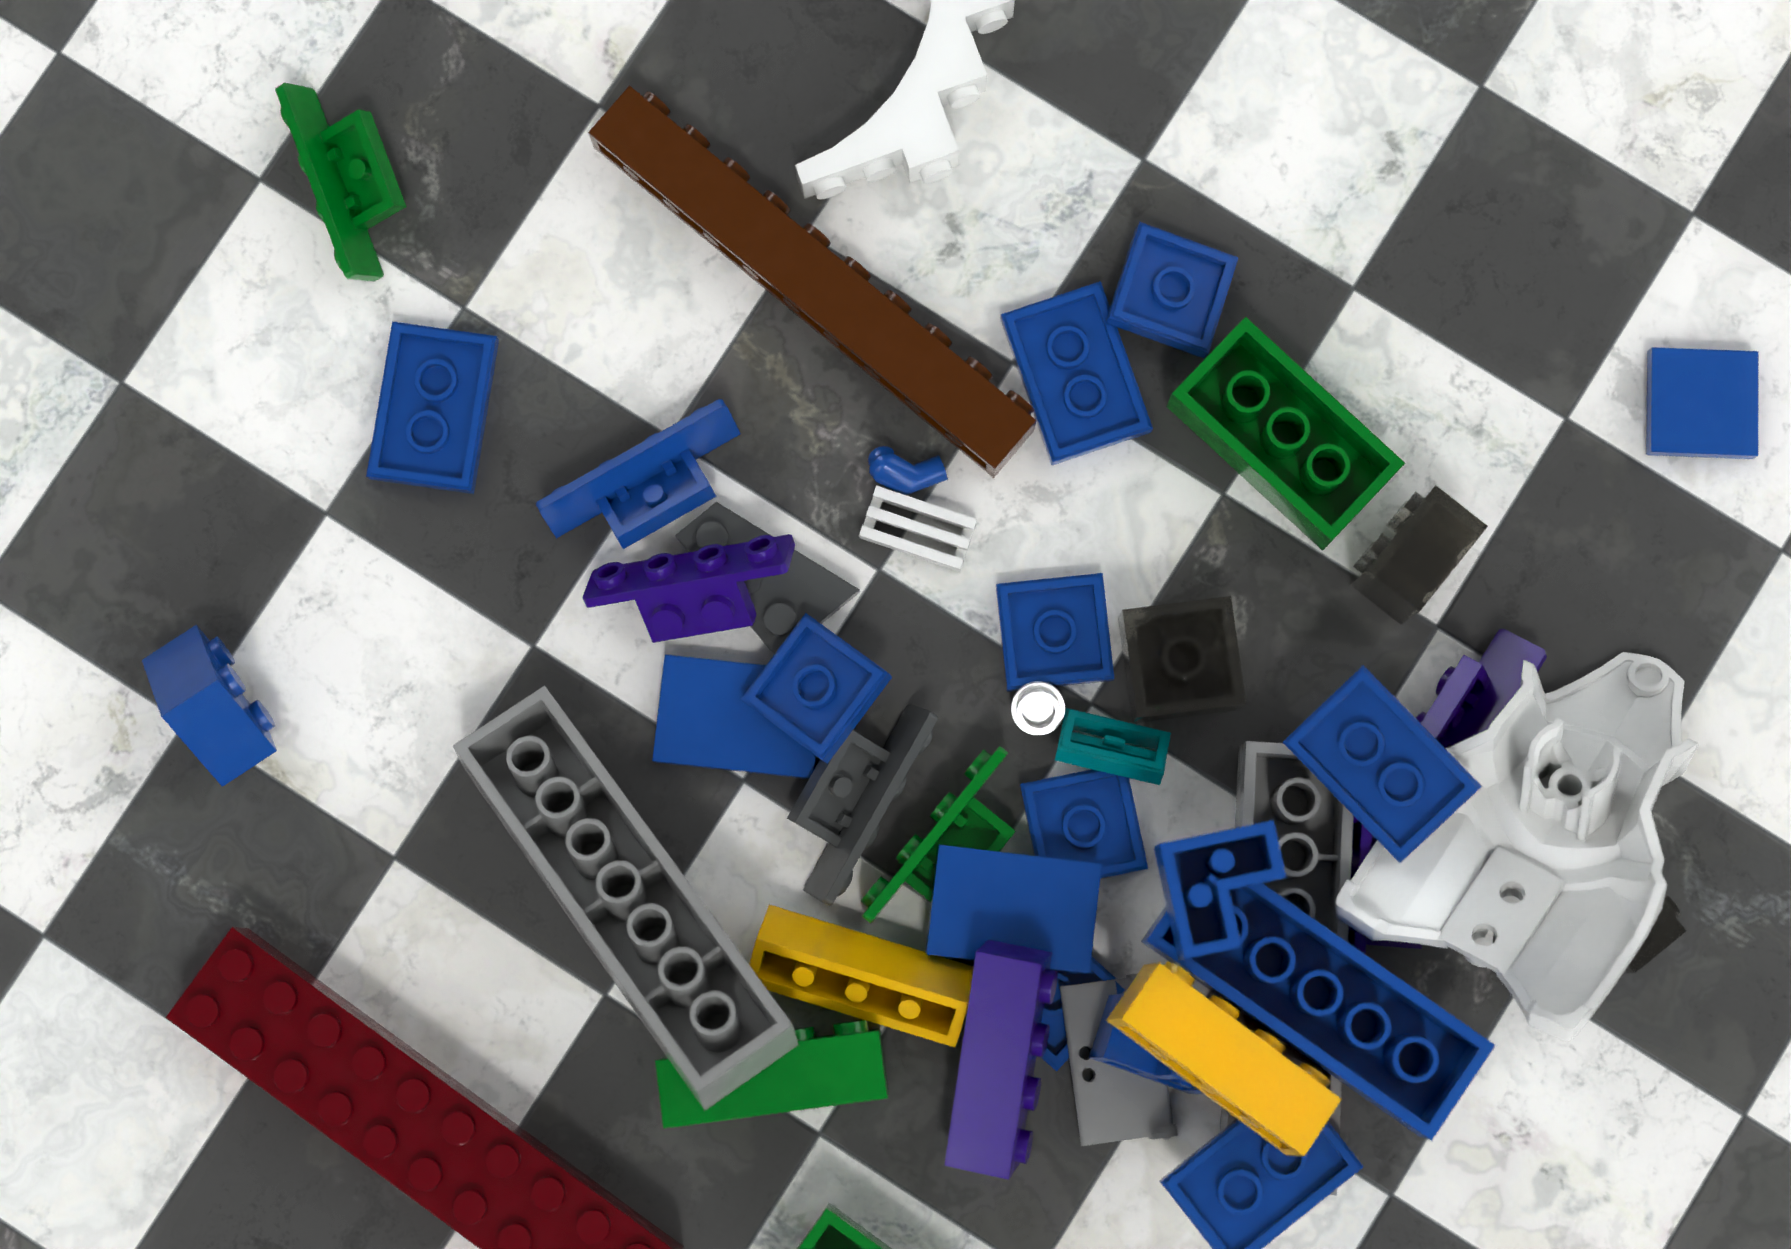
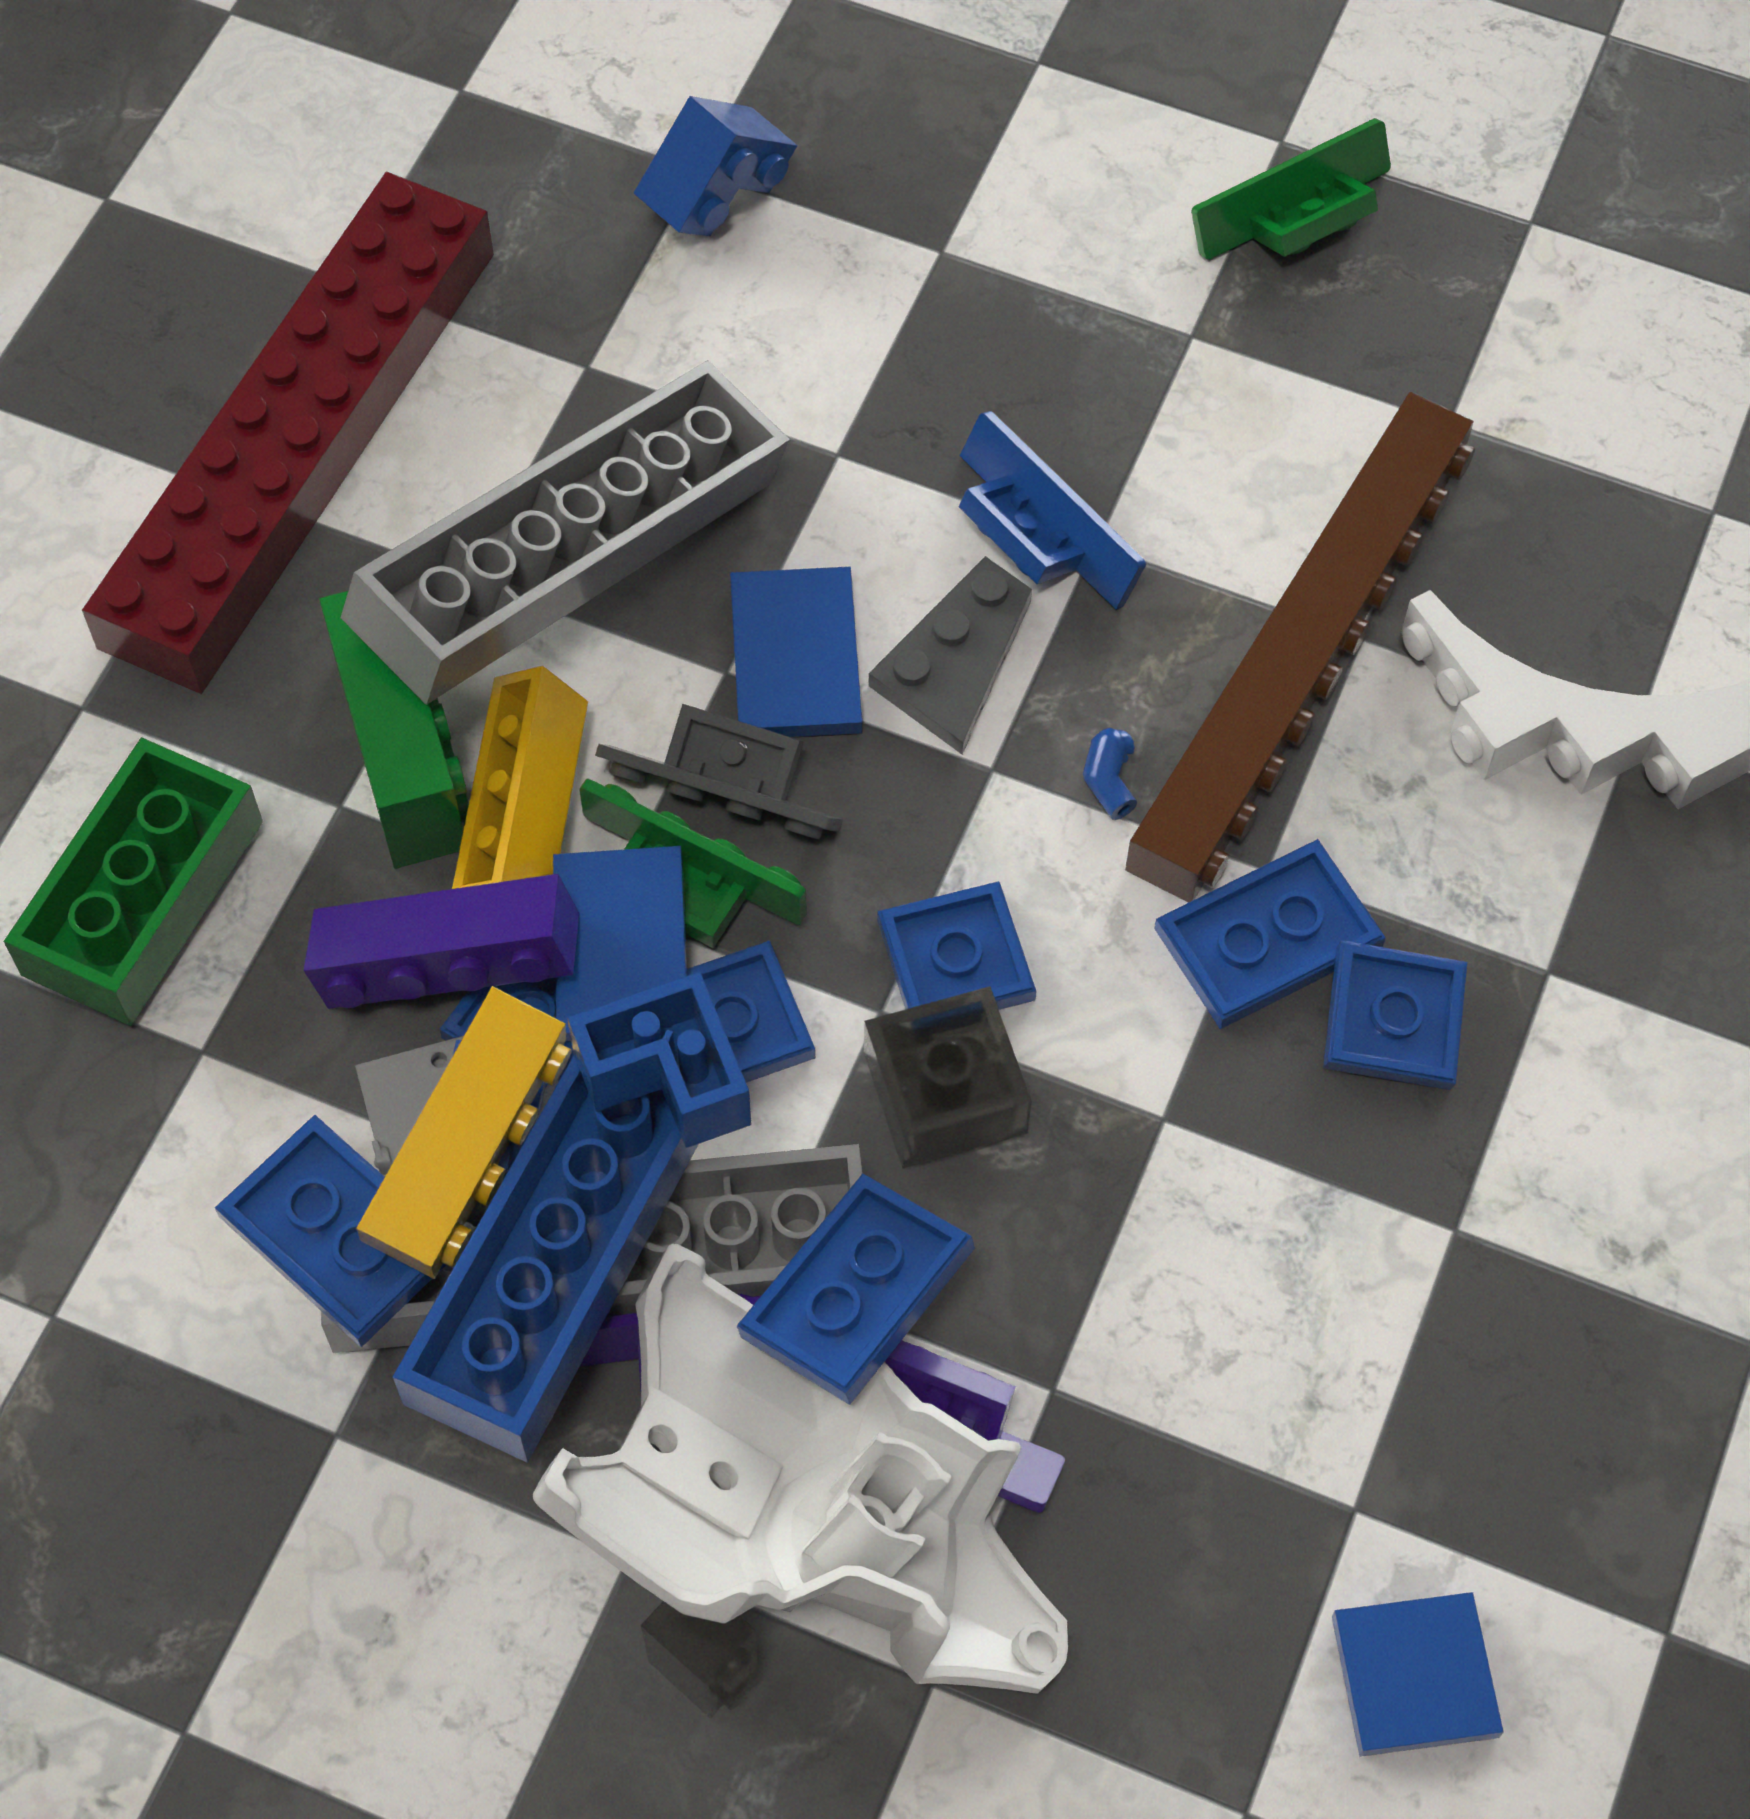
camera: 75 degrees right, 20 degrees down
blue tile [366,322,499,494] -> none
dark purple bracket [582,534,795,643] -> none
blue tile [741,613,892,764] -> none
white tile [859,485,977,572] -> none
white plate [1011,681,1065,735] -> none
teal tile [1054,708,1171,785] -> none
green brick [1166,316,1405,551] -> none
clear smoke brick [1351,485,1488,625] -> none

